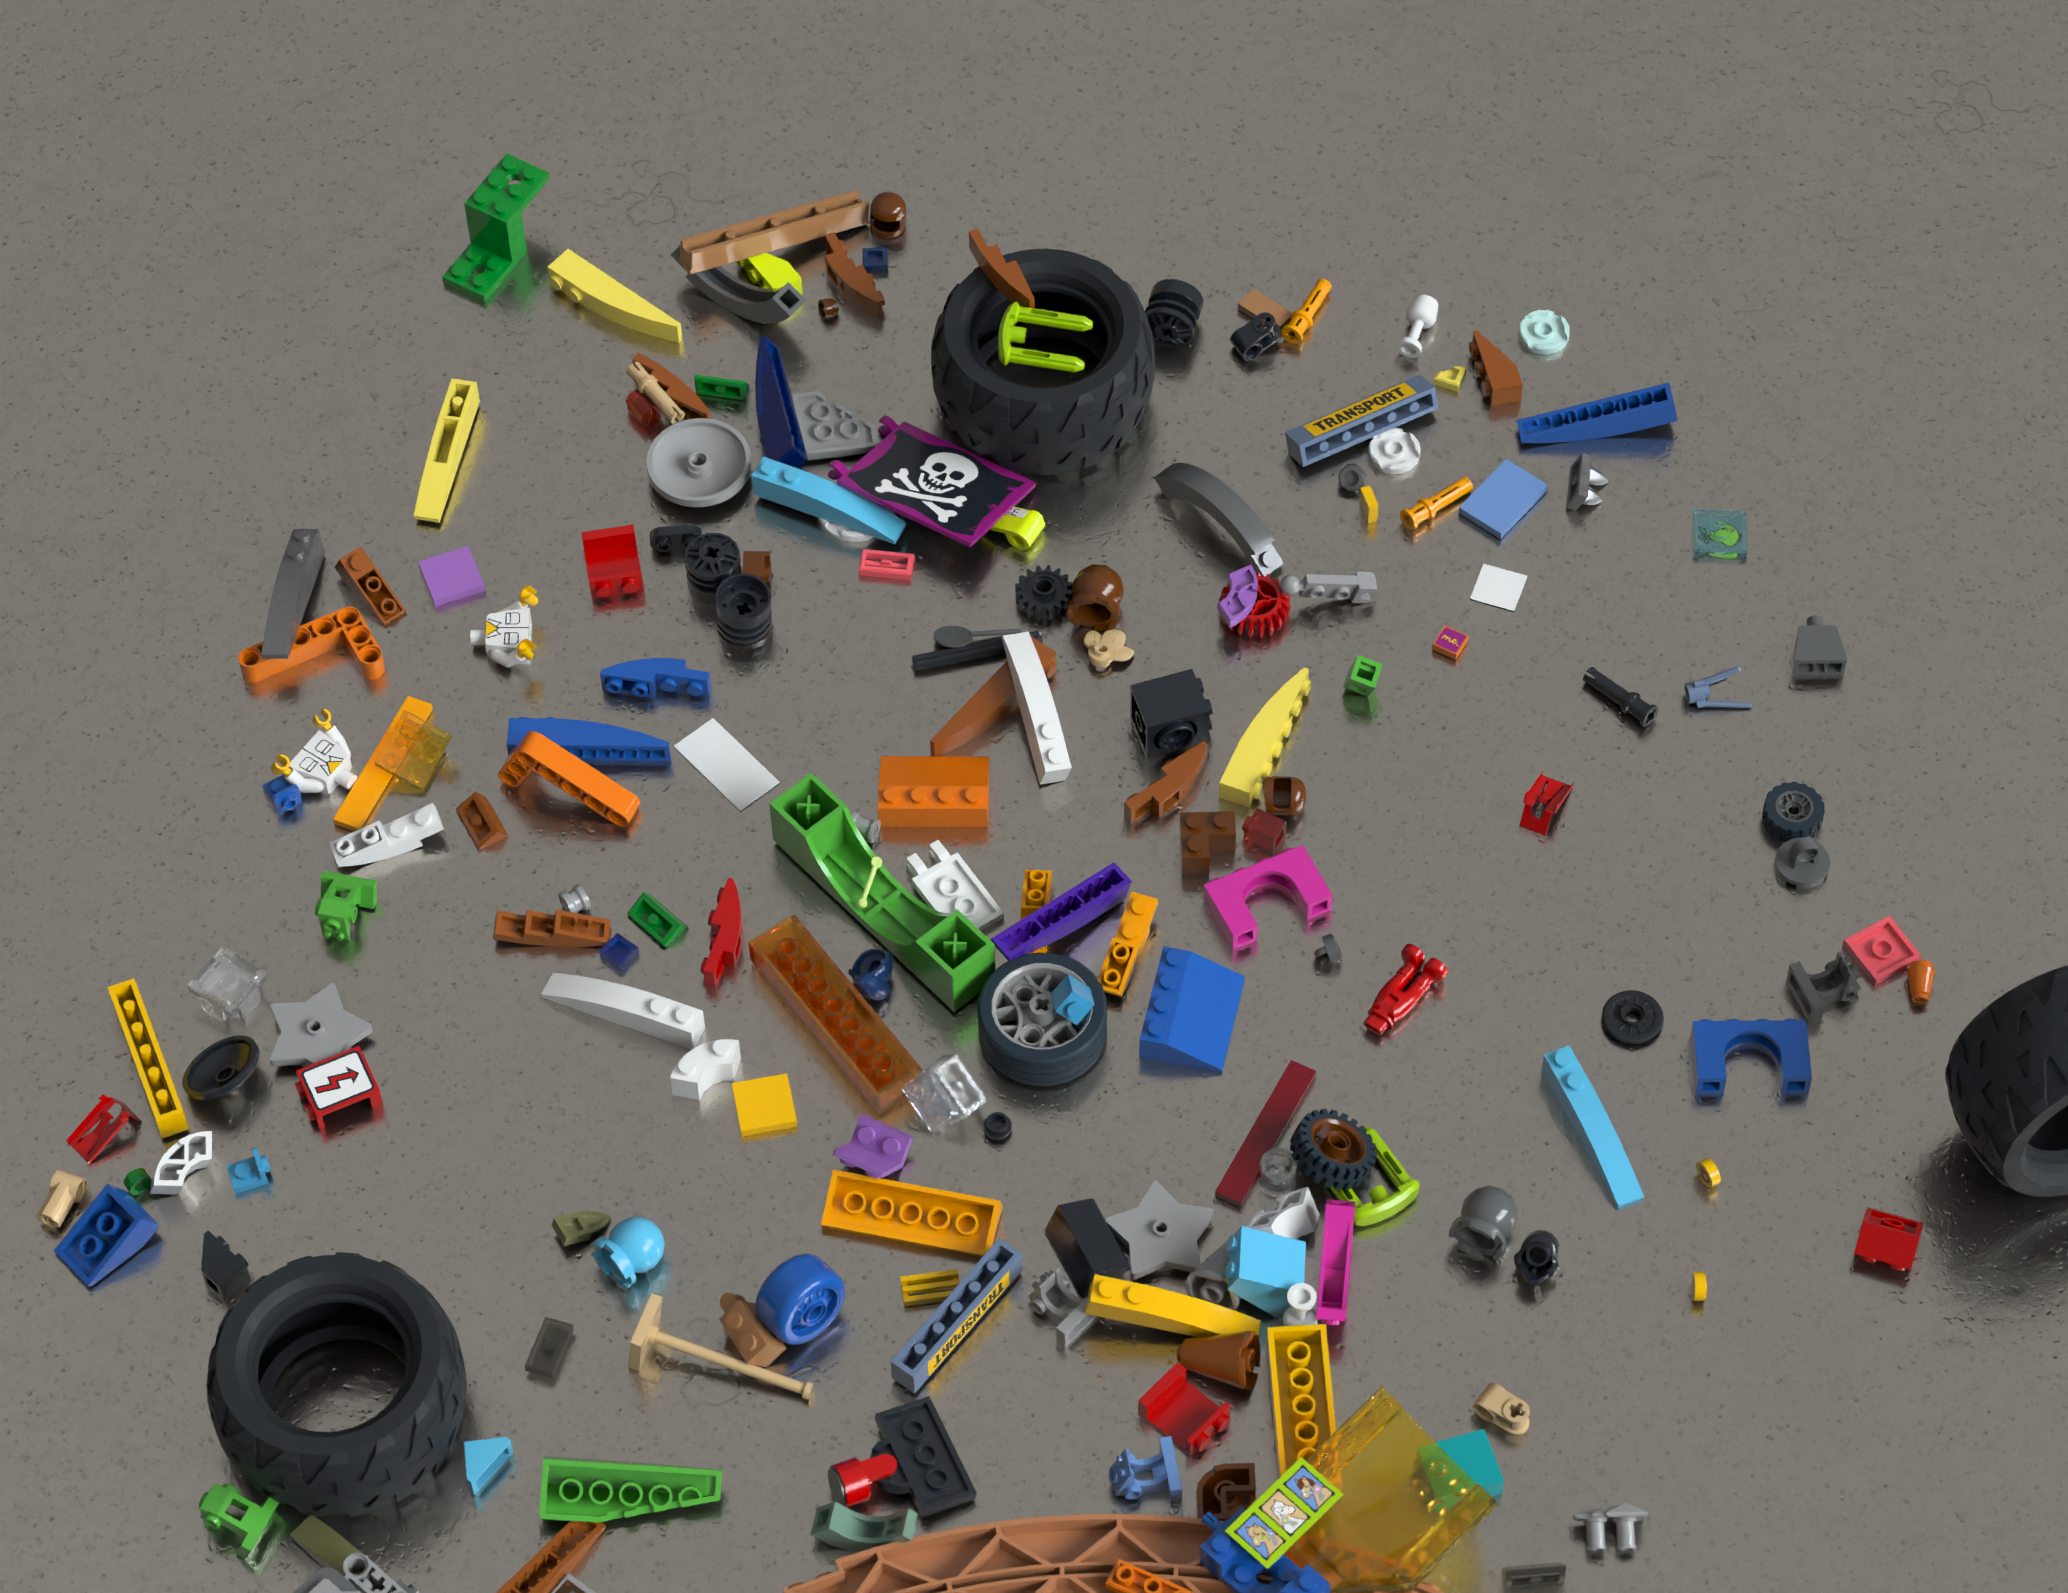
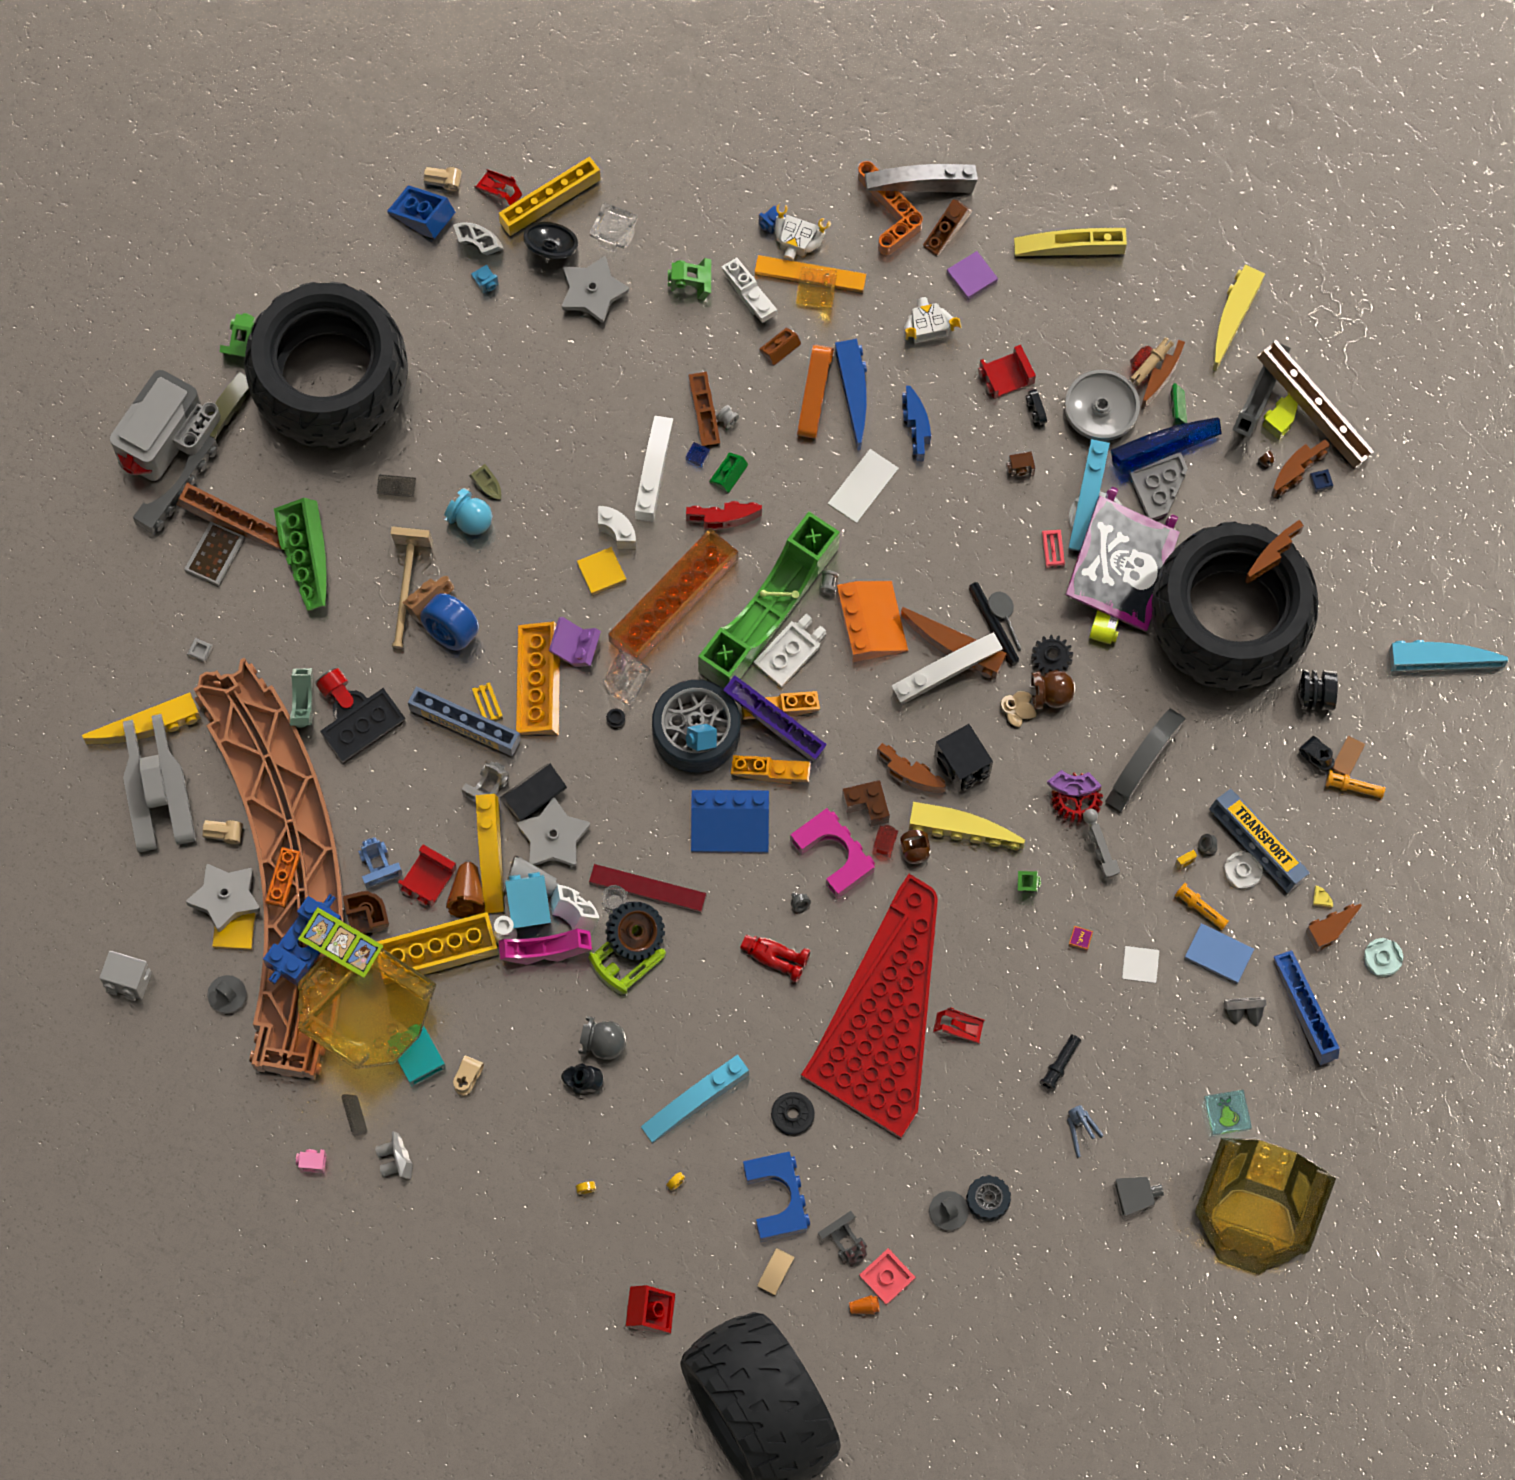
camera: 75 degrees right, 15 degrees up
green axle [123,1168,152,1195] -> none
black slope [201,1230,250,1301] -> none
panel [294,1046,383,1129] -> none
green bracket [442,153,550,303] -> none
medium azure slope [464,1437,513,1496] -> none
black wheel [684,533,742,603] -> none
black wheel [715,573,772,645] -> none
dark blue hair [848,949,893,1000] -> none
reddish brown helmet [869,192,906,240] -> none
lime piece [998,302,1093,372] -> none
white piece [1396,294,1439,358] -> none
none -> tan slope [757,1248,795,1295]
none -> red wing [801,873,938,1139]
none -> clear yellow windscreen [1195,1138,1336,1275]
none -> medium azure slope [1389,640,1508,671]

